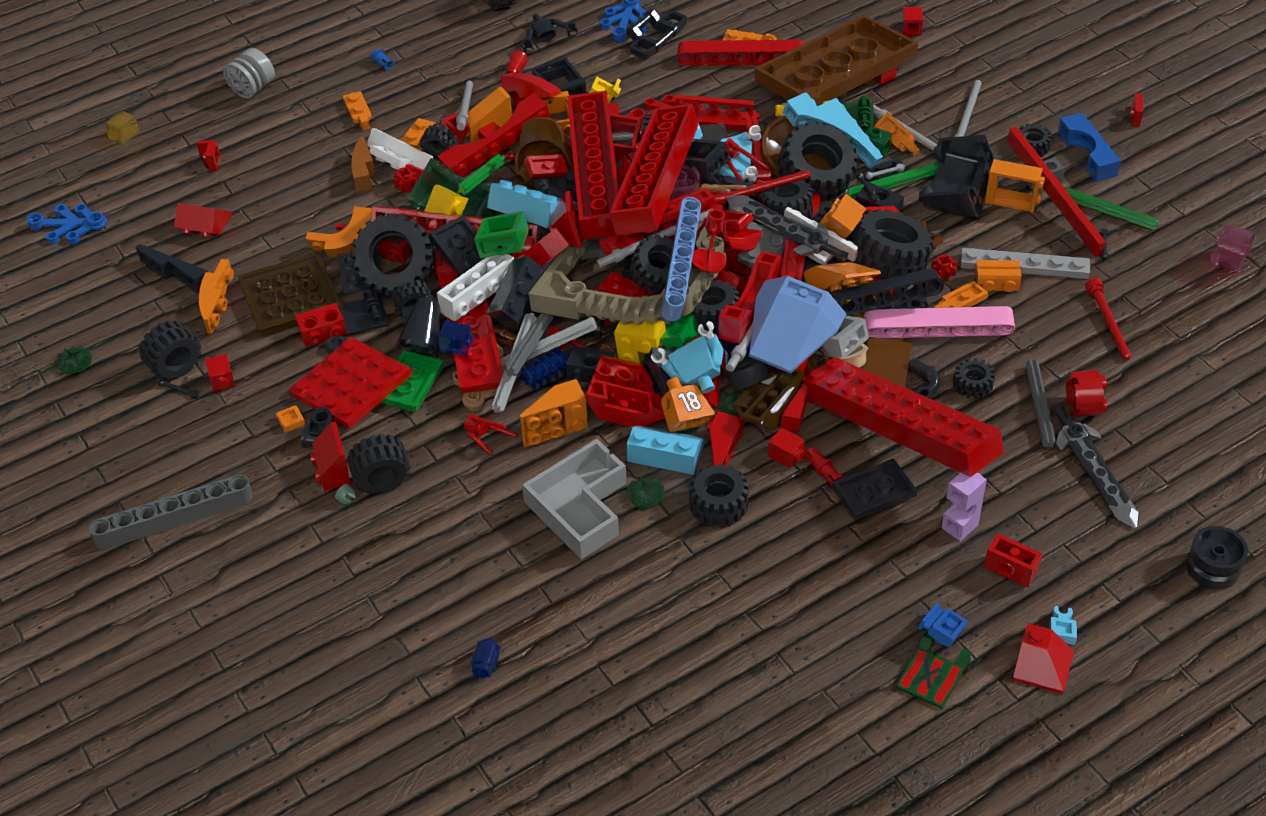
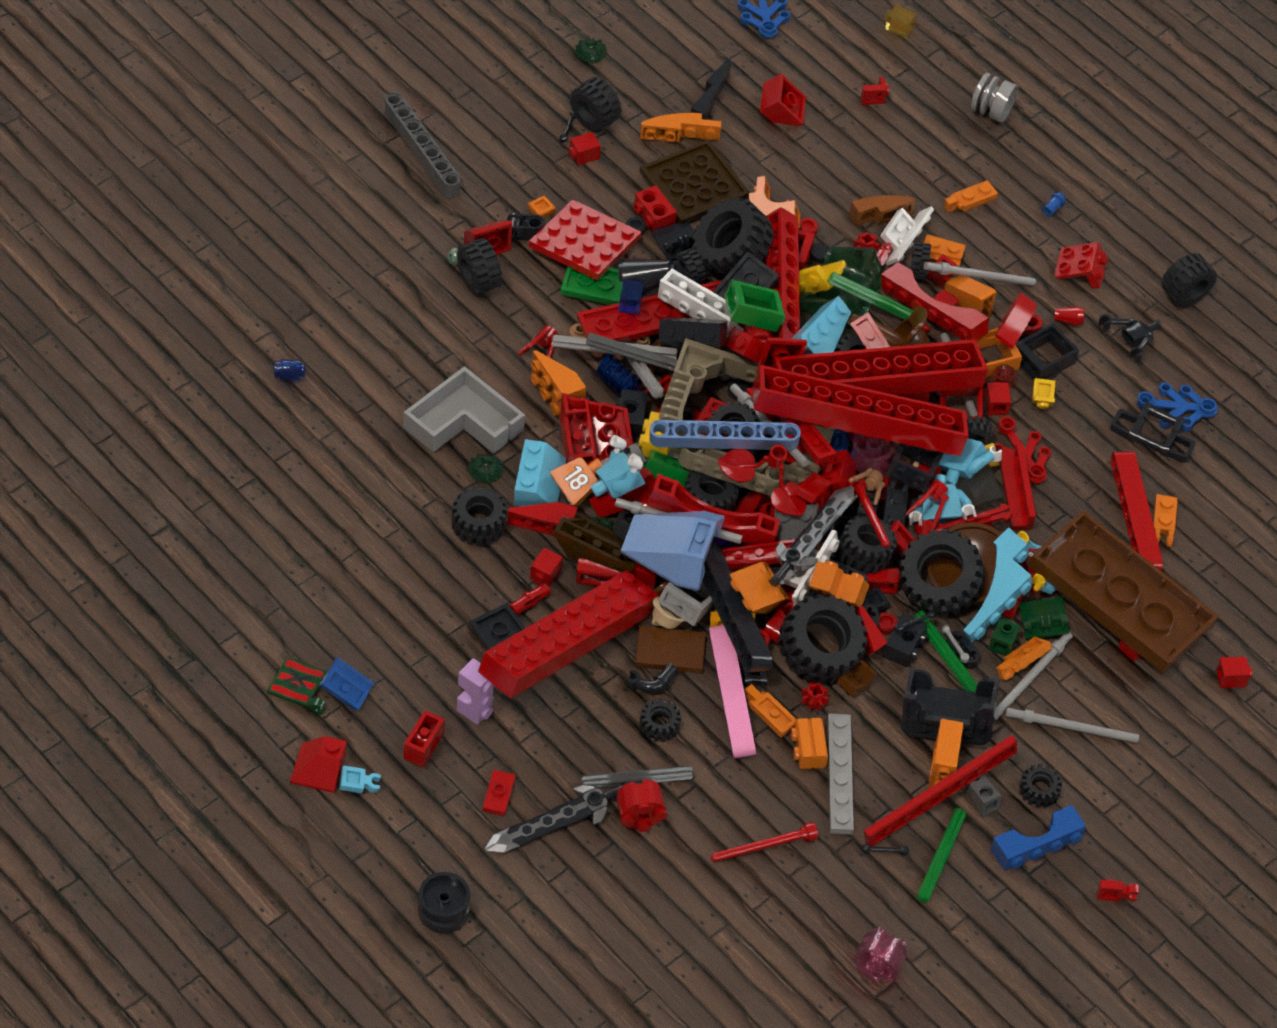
camera: 75 degrees right, 5 degrees up
none -> red plate [482,770,516,816]
none -> red bracket [1055,242,1108,289]

